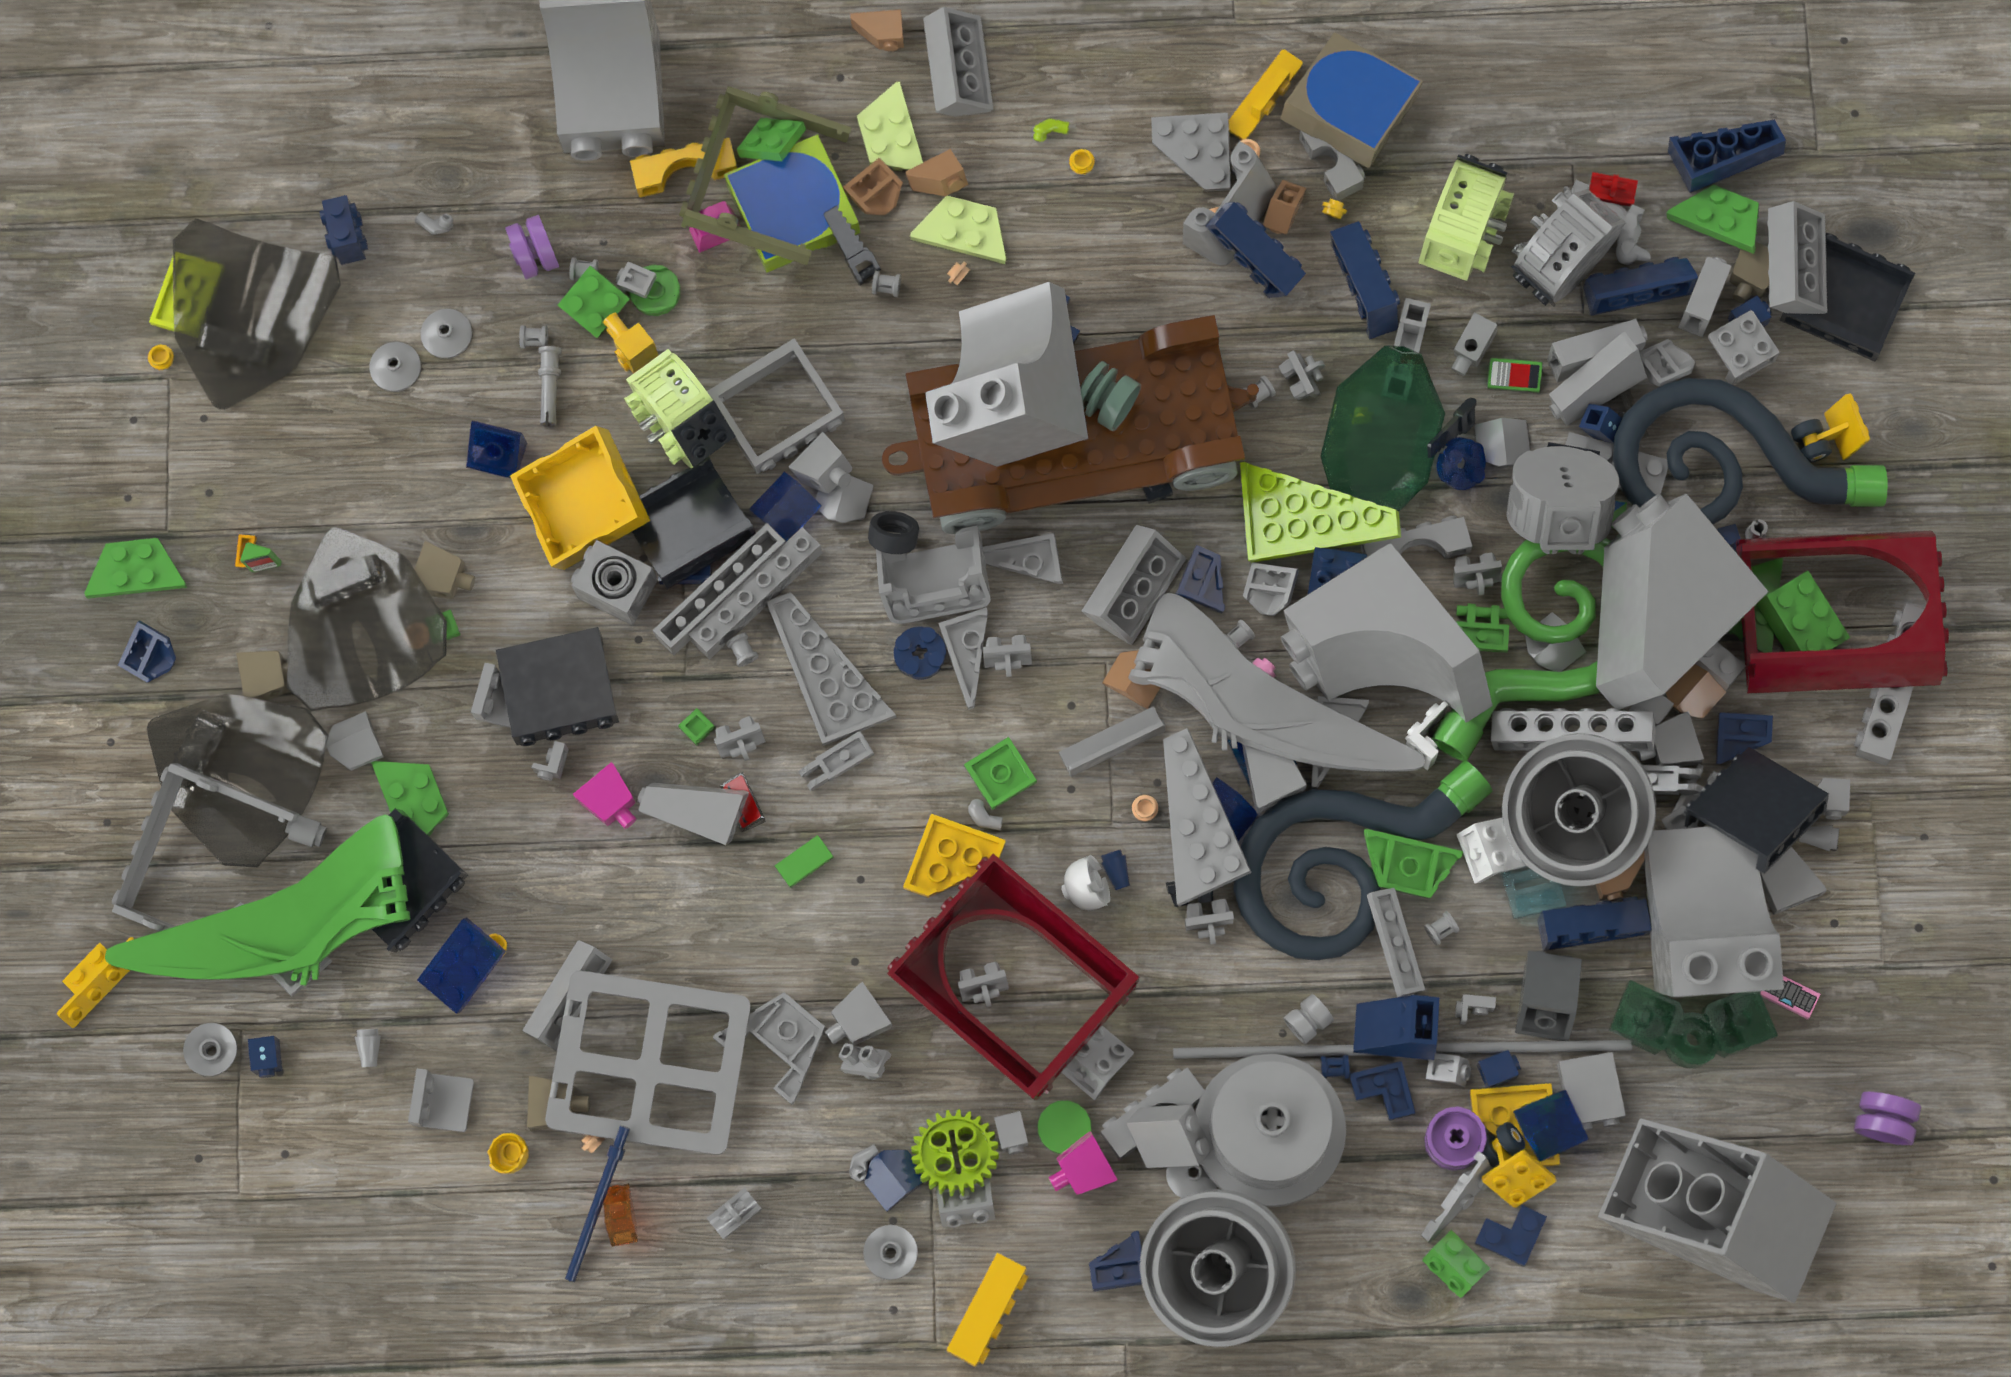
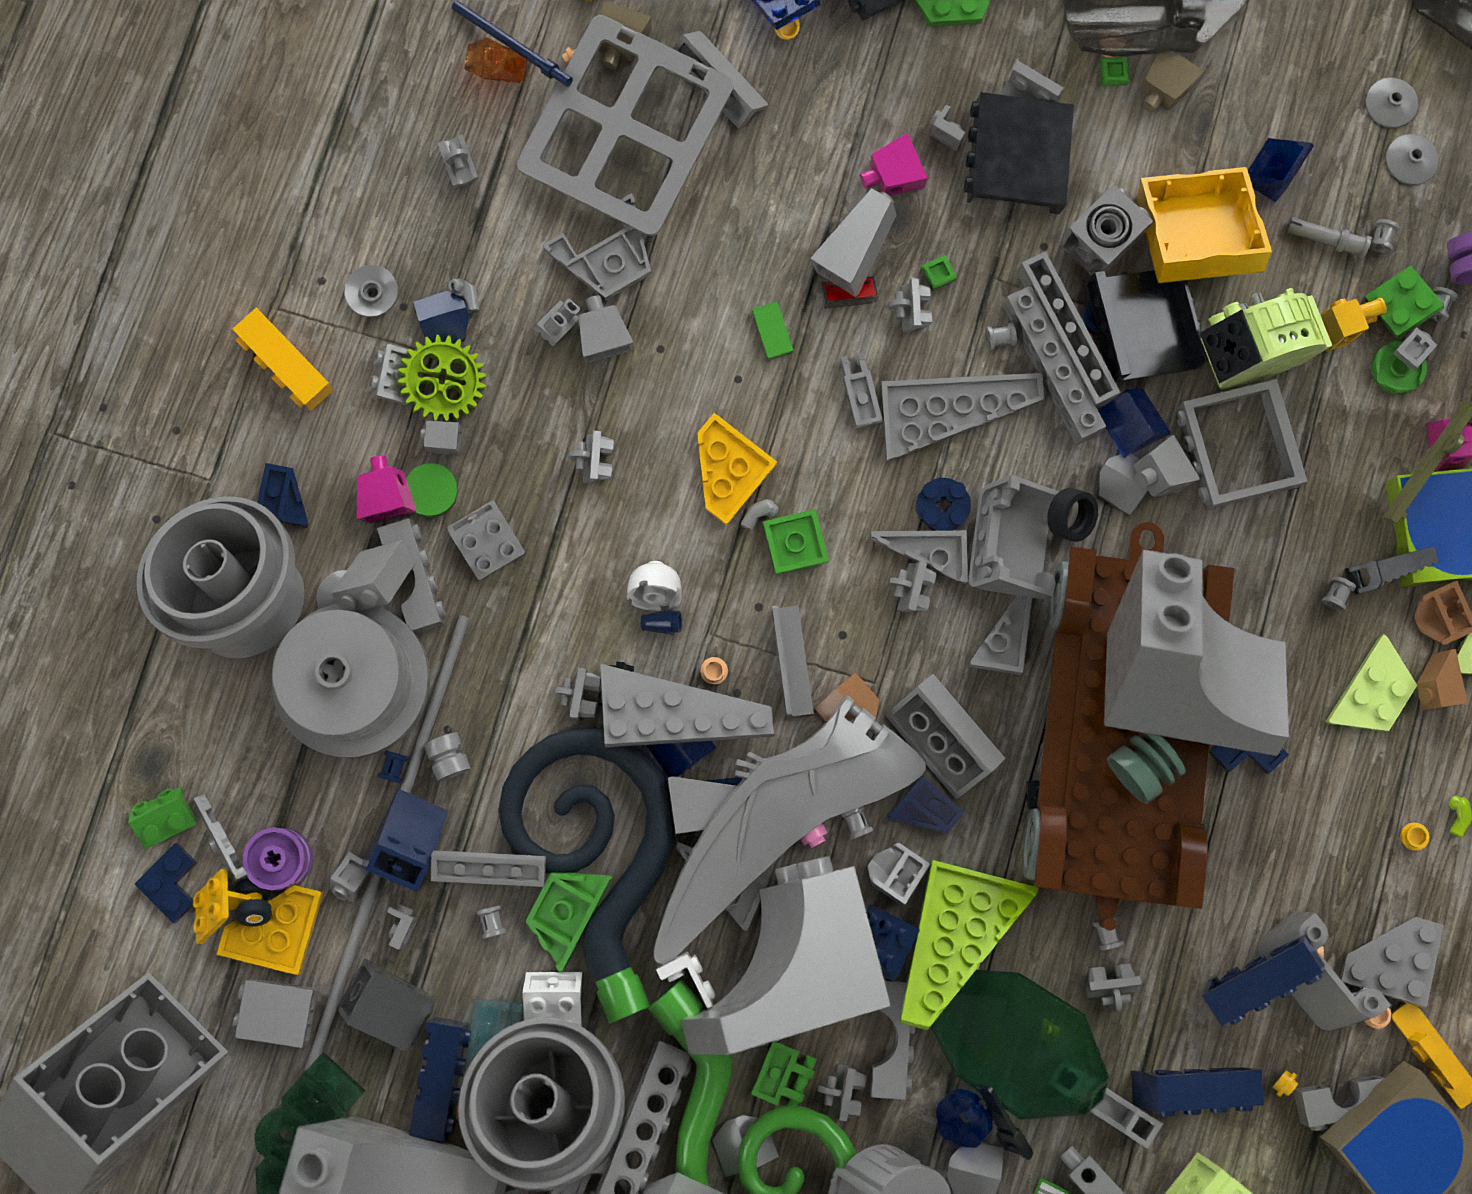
camera: 100 degrees right, 5 degrees up
dark red panel [887,853,1140,1100] -> none
light nougat plate [947,262,970,285] -> none
medium nougat slope [1263,180,1307,235] -> none
dark blue plate [1349,1061,1415,1121] -> none
dark blue brick [1476,1050,1521,1088] -> none
clear blue slope [1513,1090,1589,1162] -> none

